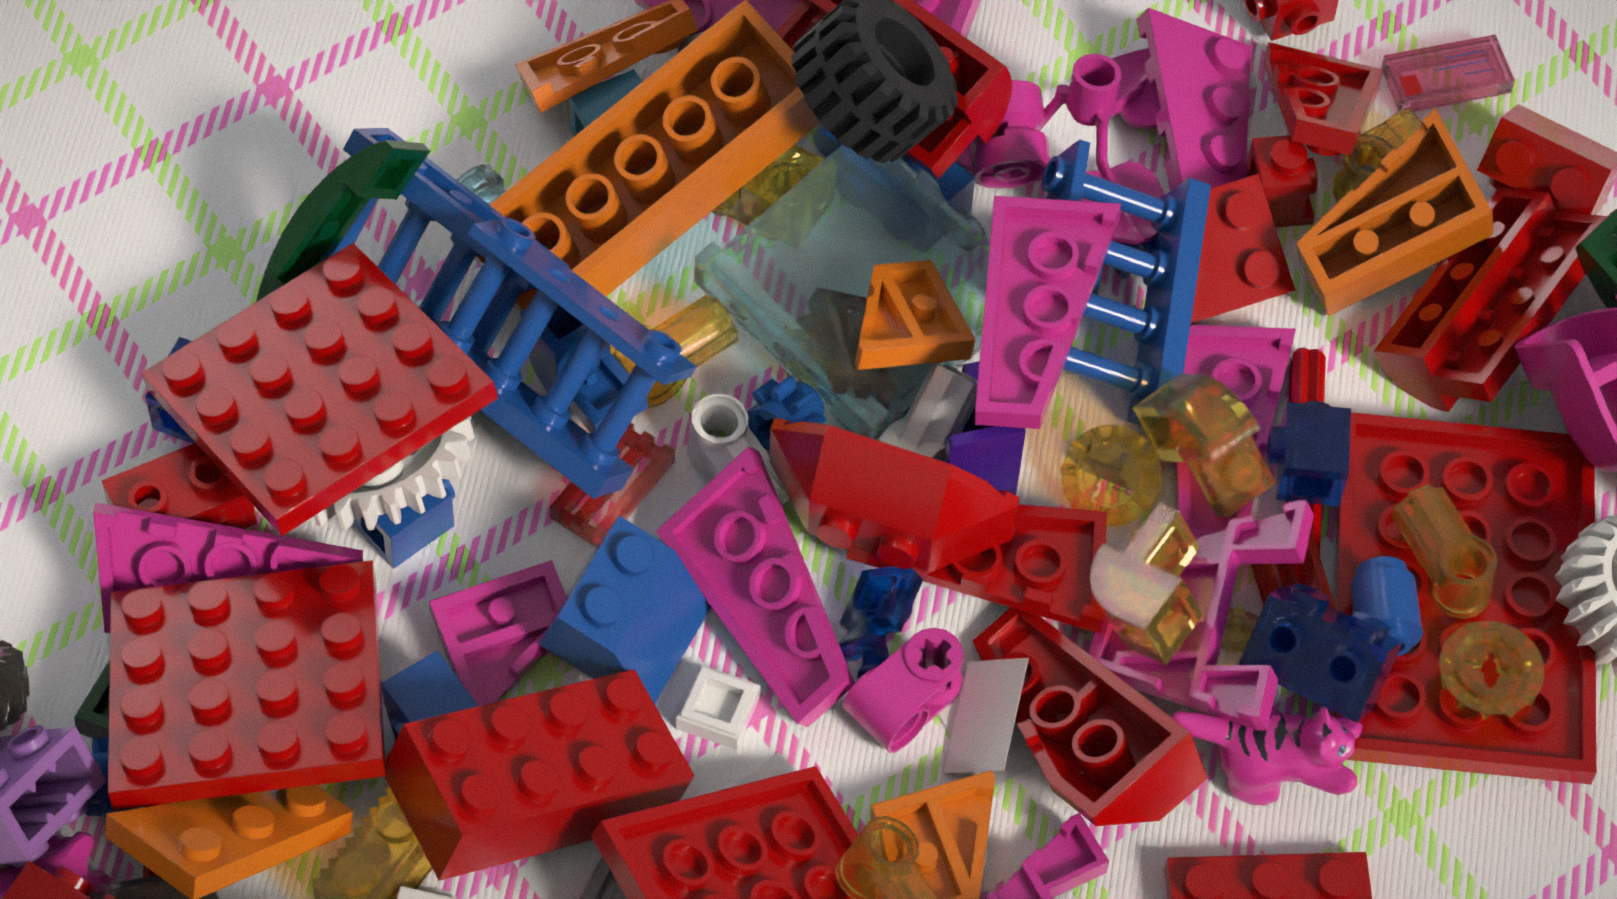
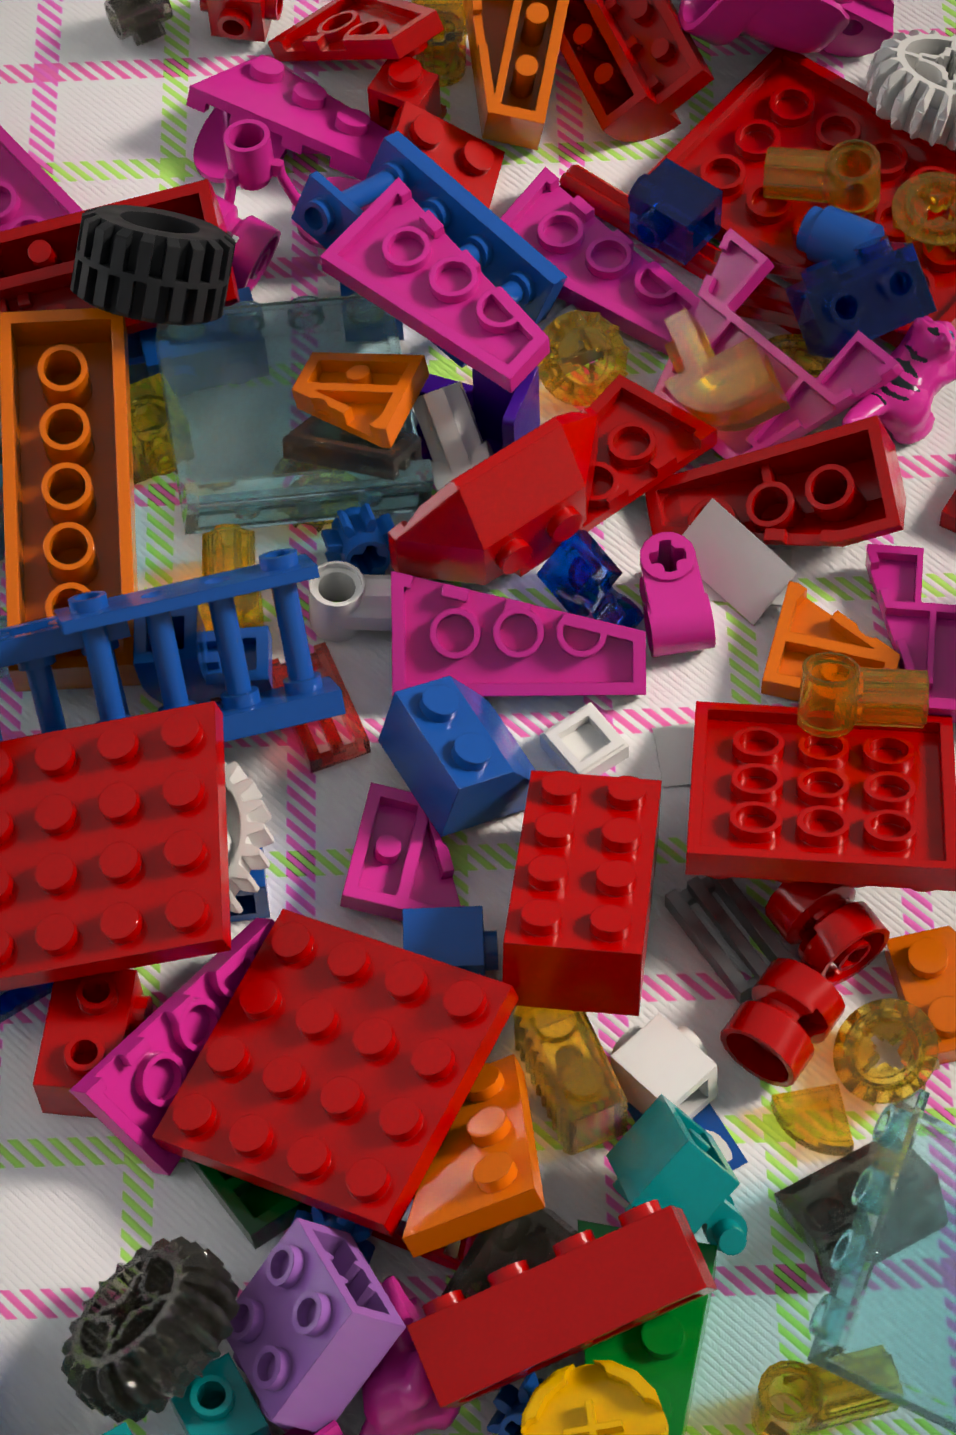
camera: 50 degrees left, 0 degrees up
clear yellow brick [1132,374,1276,517] -> none

